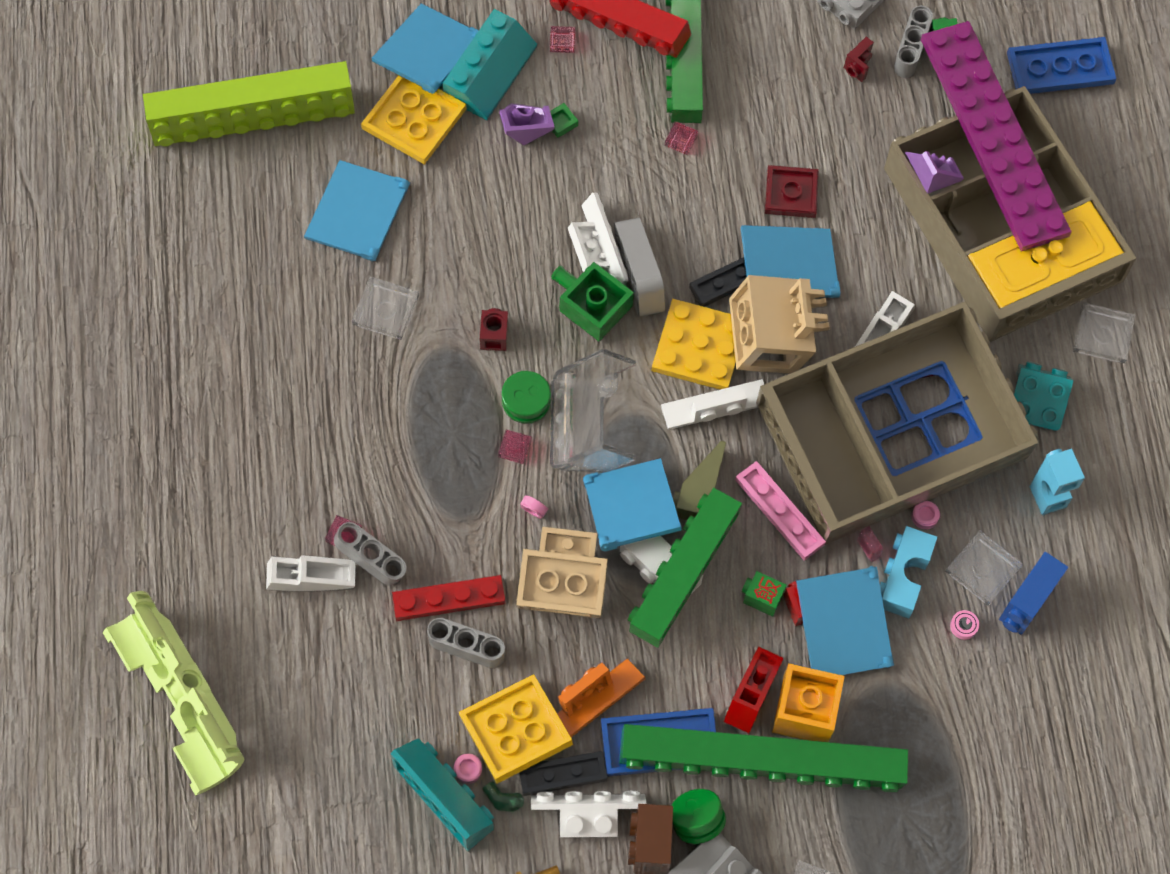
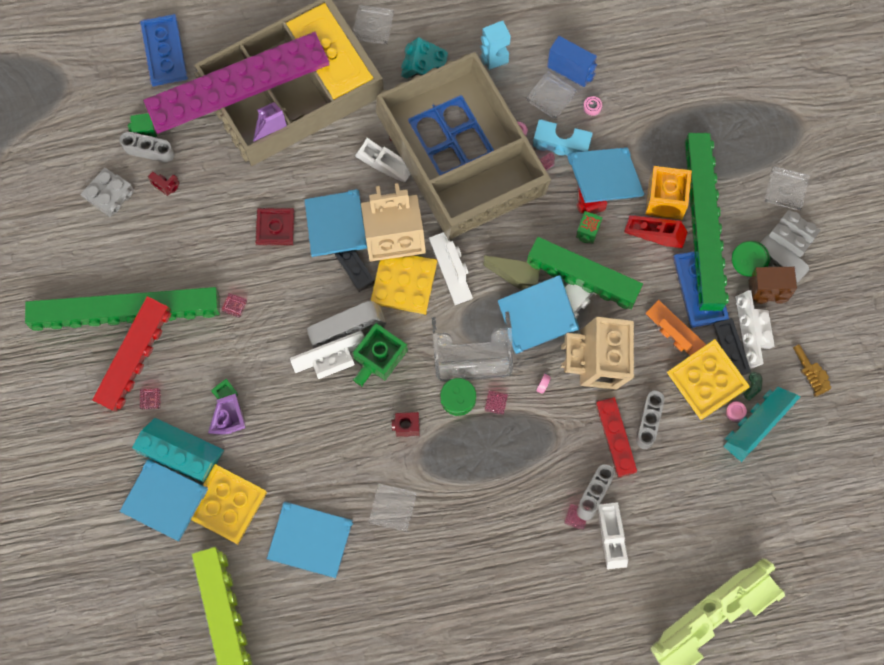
camera: 90 degrees left, 5 degrees up
bright pink plate [735,461,826,561] -> none

